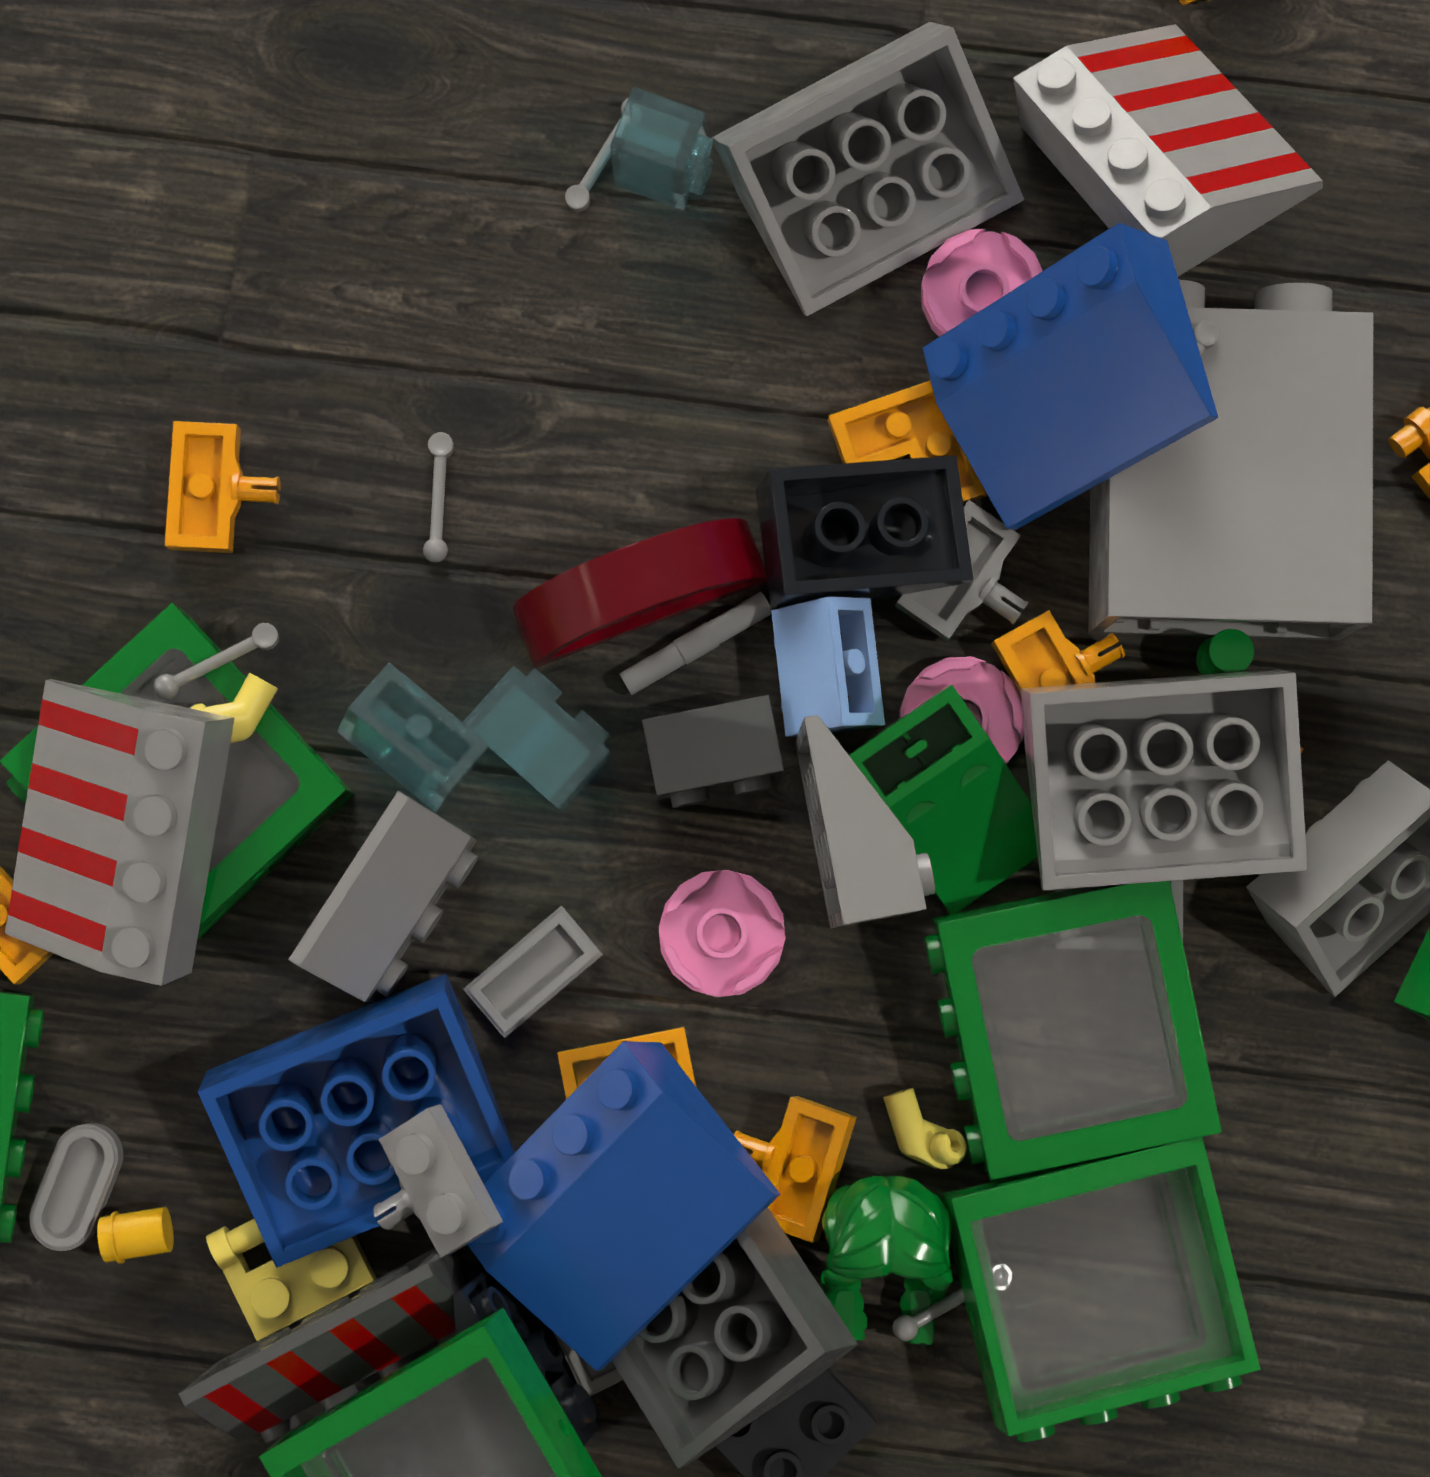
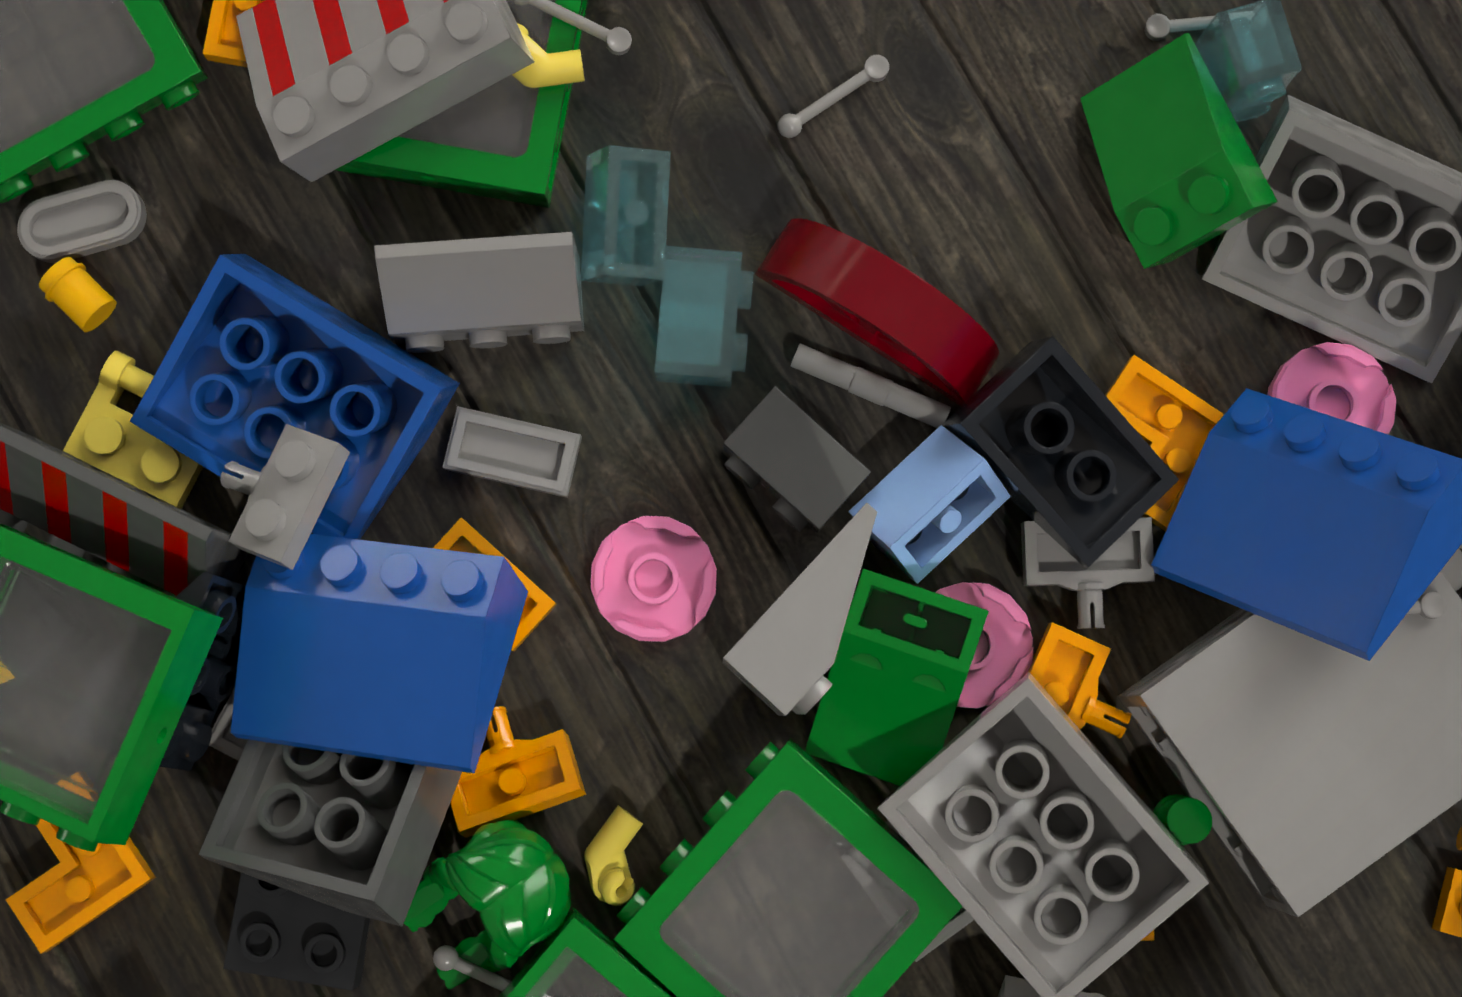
camera: 50 degrees right, 0 degrees up
none -> green slope [1080,33,1278,269]

